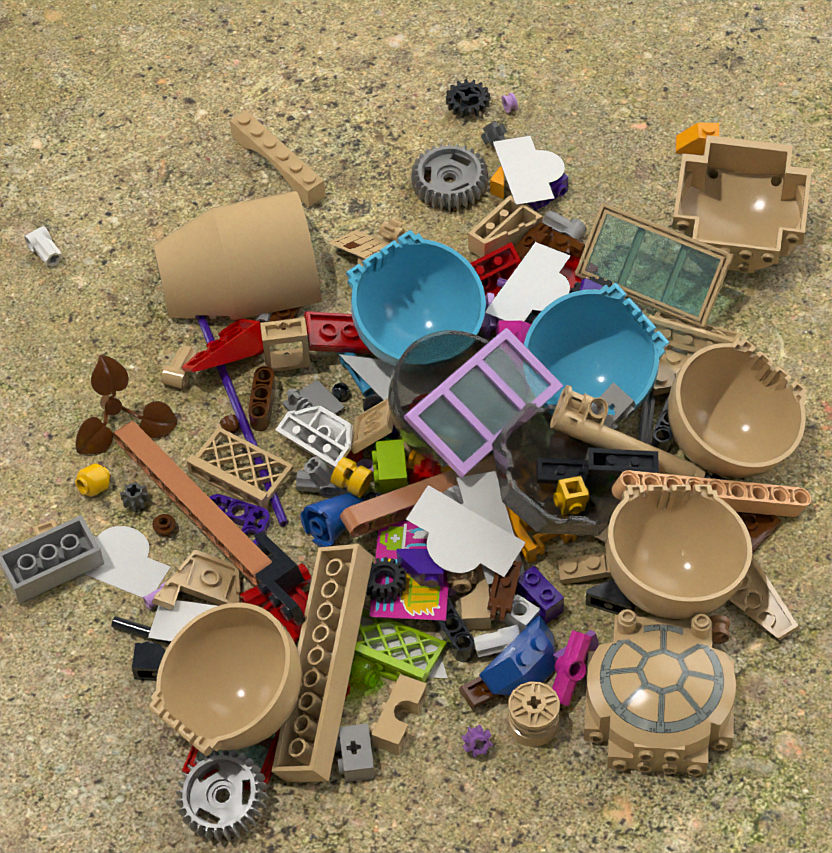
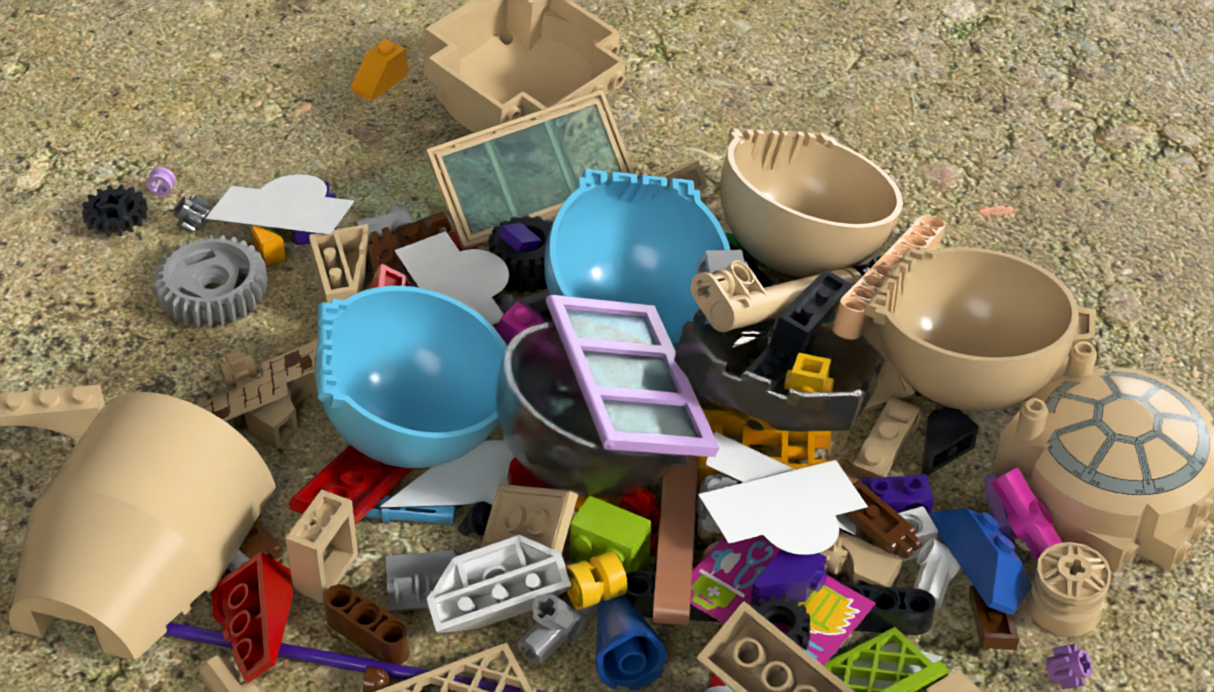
camera: 60 degrees left, 10 degrees down
black hinge [332,382,350,402] -> none

